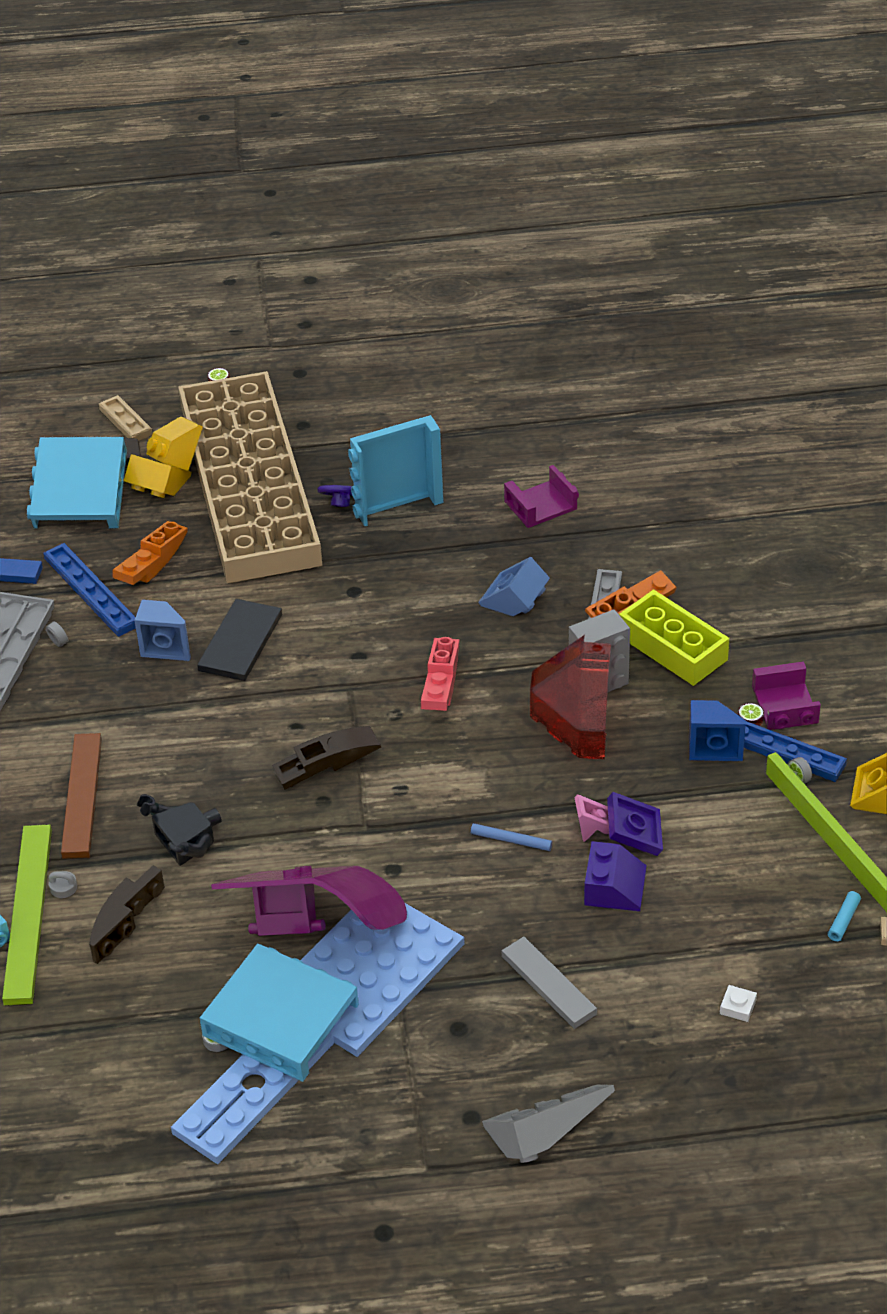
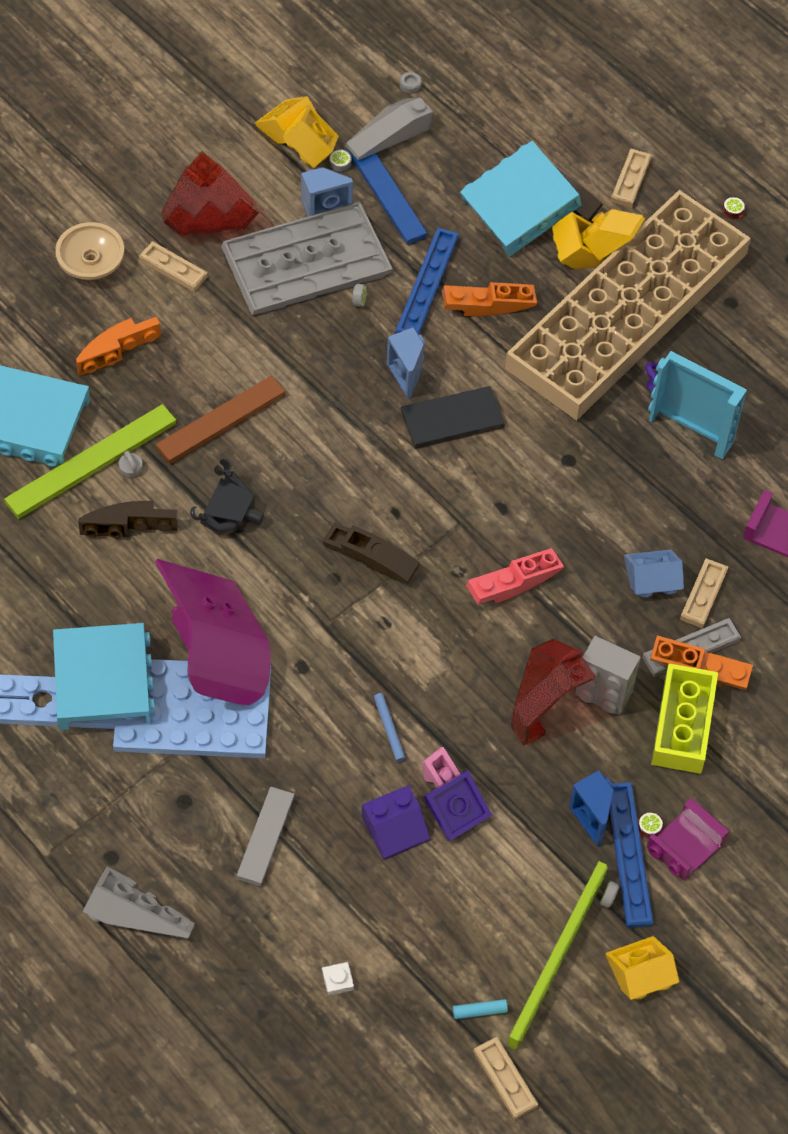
camera: 50 degrees right, 15 degrees up
none -> tan tile [680,558,728,628]

